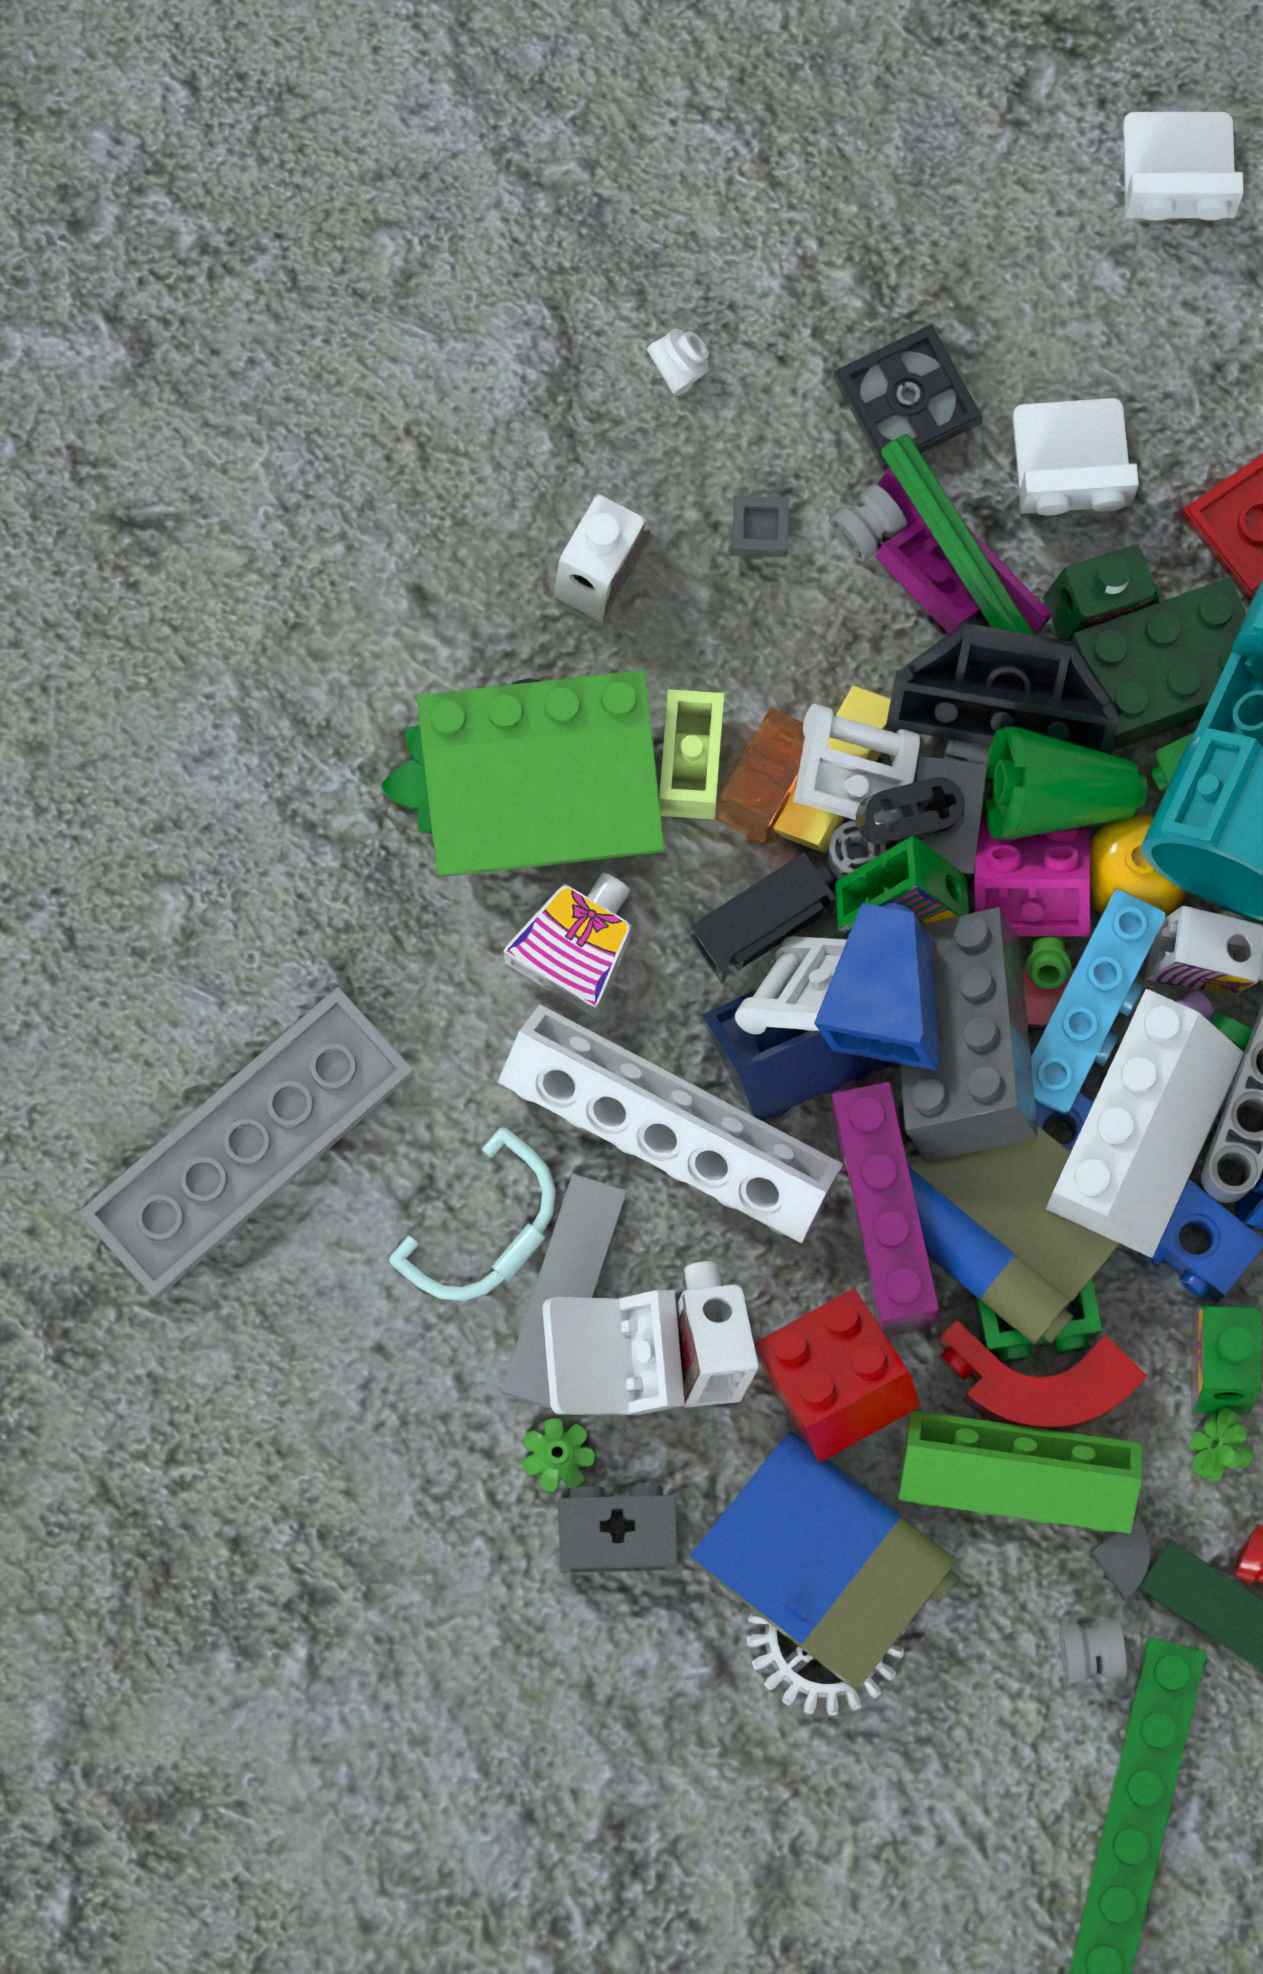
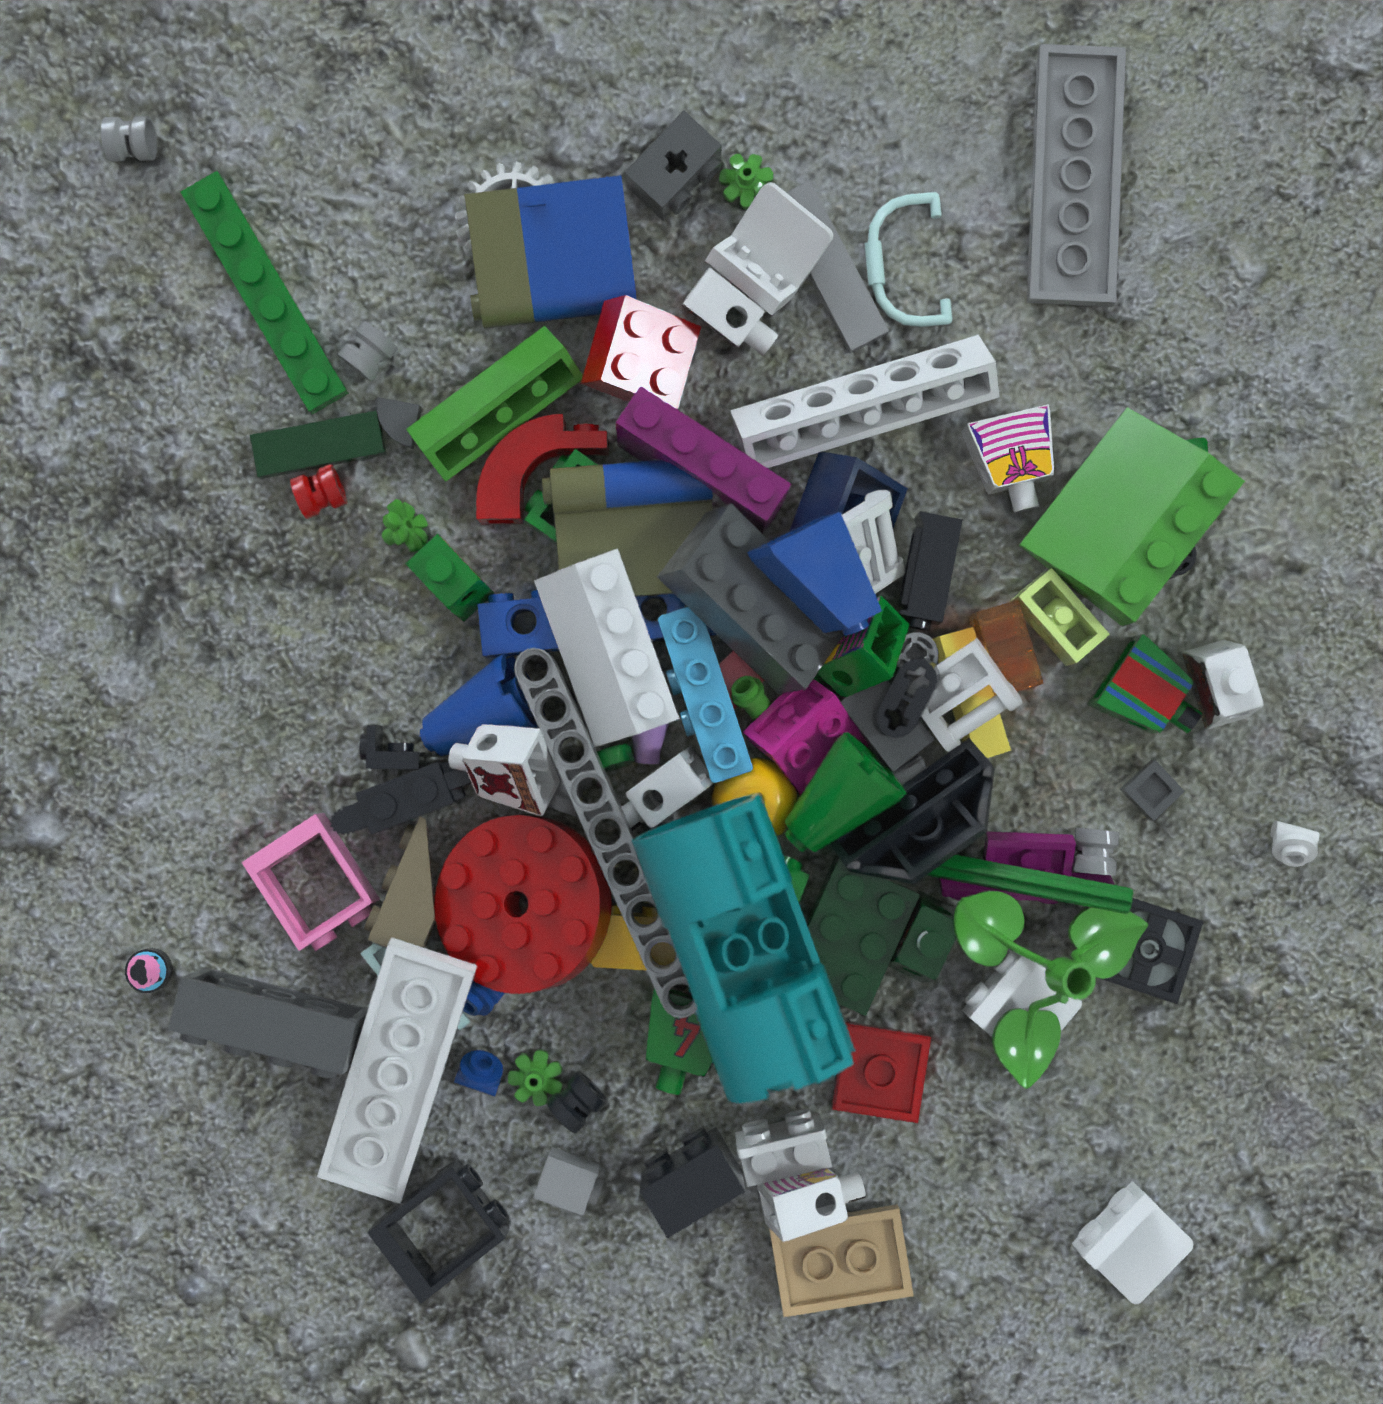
camera: 135 degrees right, 10 degrees up
none -> bright green plant [954,891,1148,1089]
none -> torso [1087,634,1202,734]

